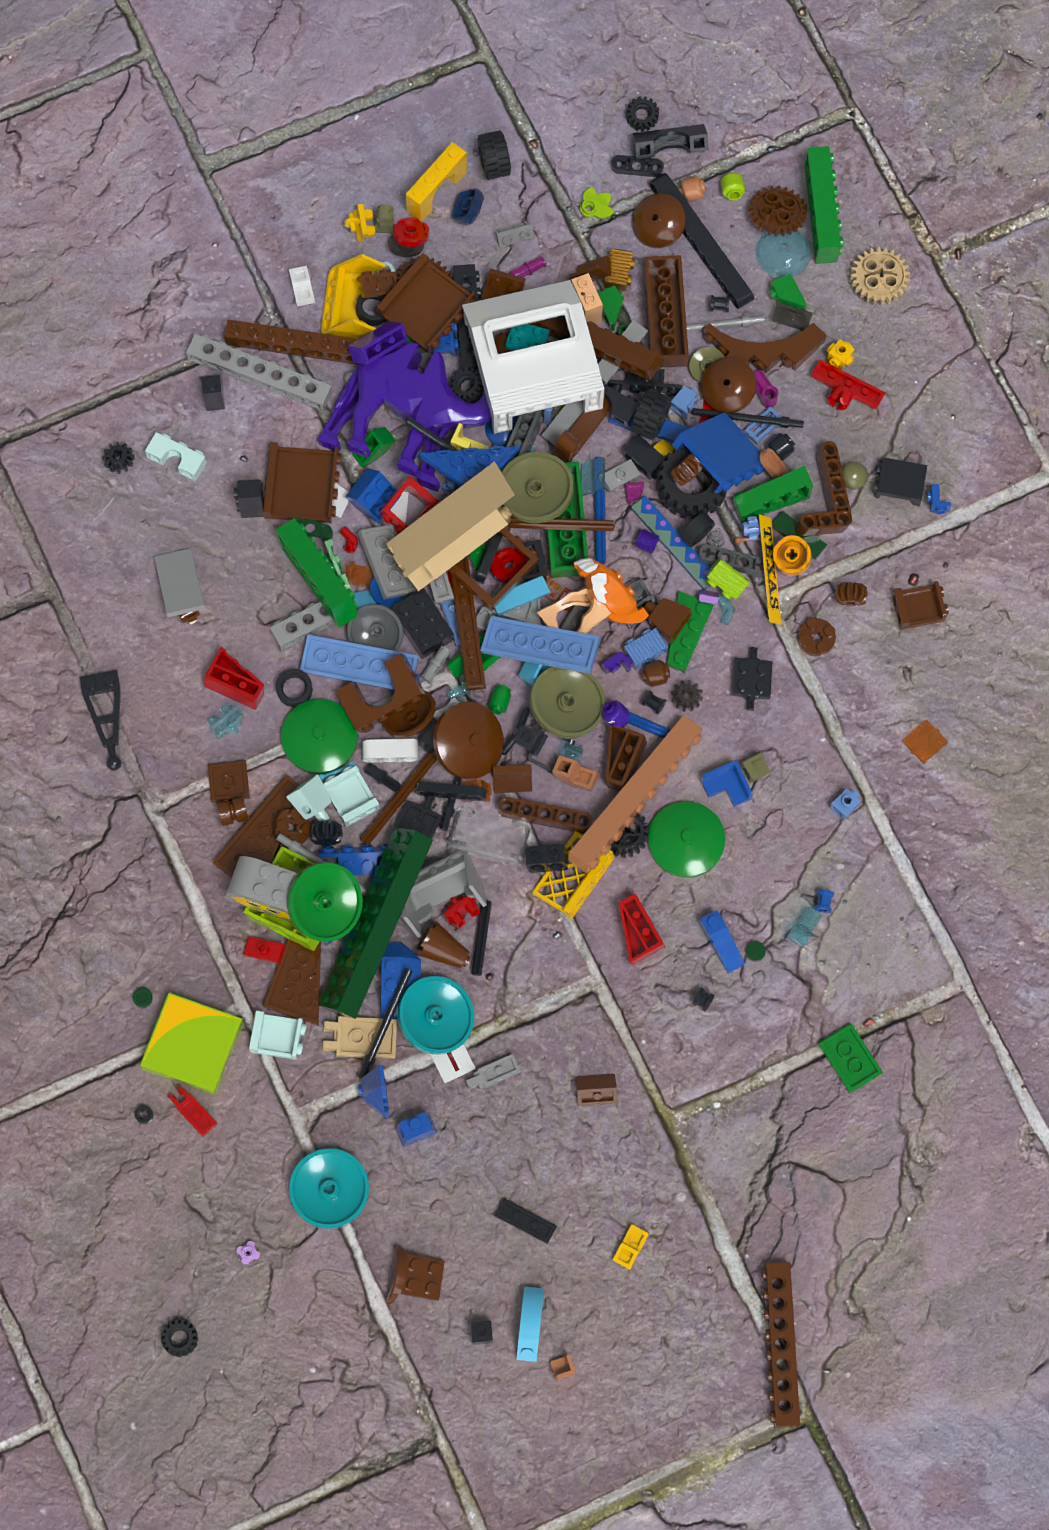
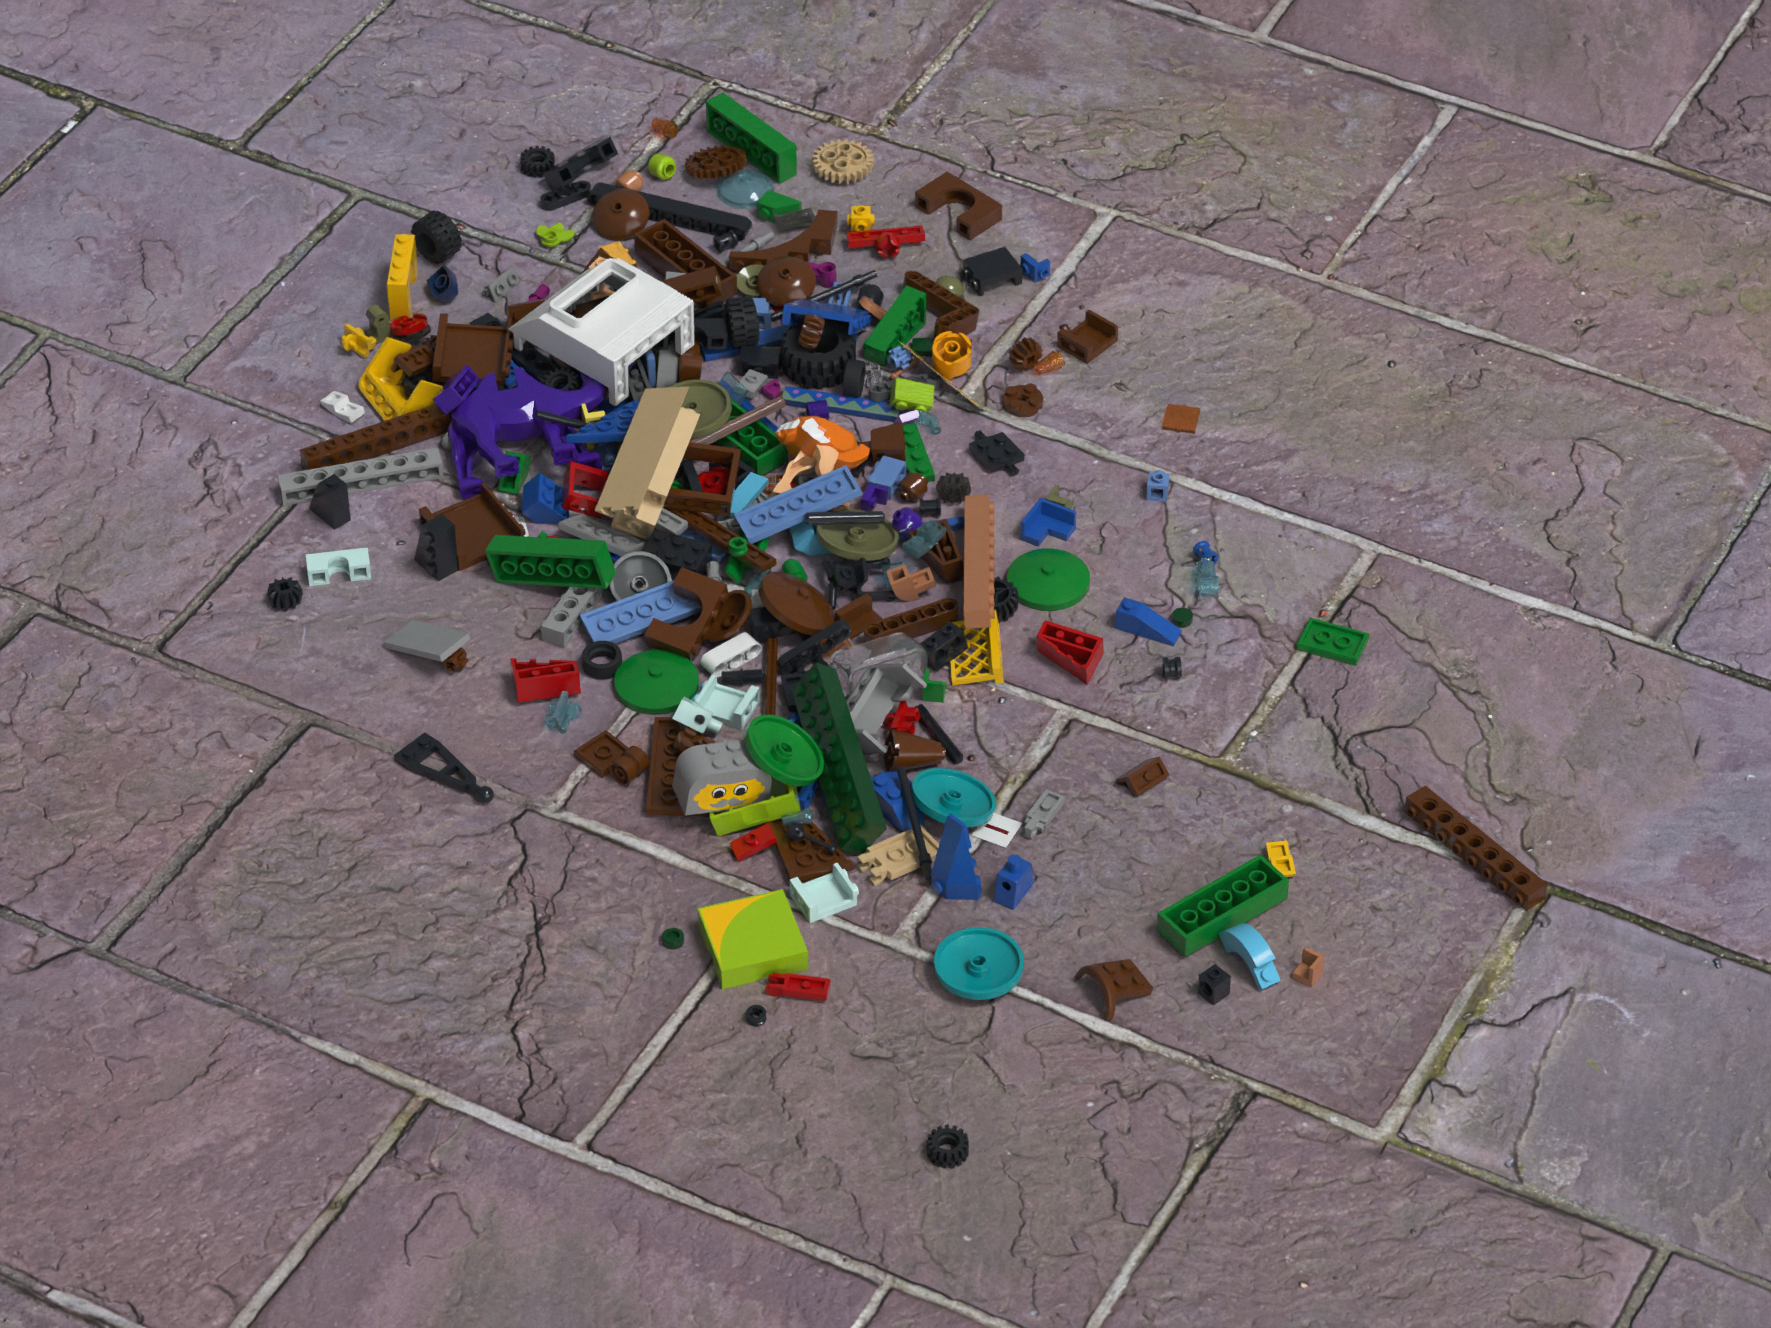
camera: 35 degrees left, 30 degrees down
lavender plate [236,1241,260,1265] -> none
black gear [310,820,343,846] -> none
black tile [495,1198,557,1245] -> none
none -> clear orange cone [651,118,679,139]
none -> green bush [729,537,748,556]
none -> clear light blue arm [782,808,814,826]
none -> black hinge [786,821,836,853]
none -> black axle [805,511,885,525]
none -> clear light blue slope [903,520,946,559]
none -> reddish brown arch [915,171,1002,241]
none -> green panel [923,669,947,703]
none -> clear orange cone [1034,351,1065,375]
none -> green brick [1157,854,1289,957]

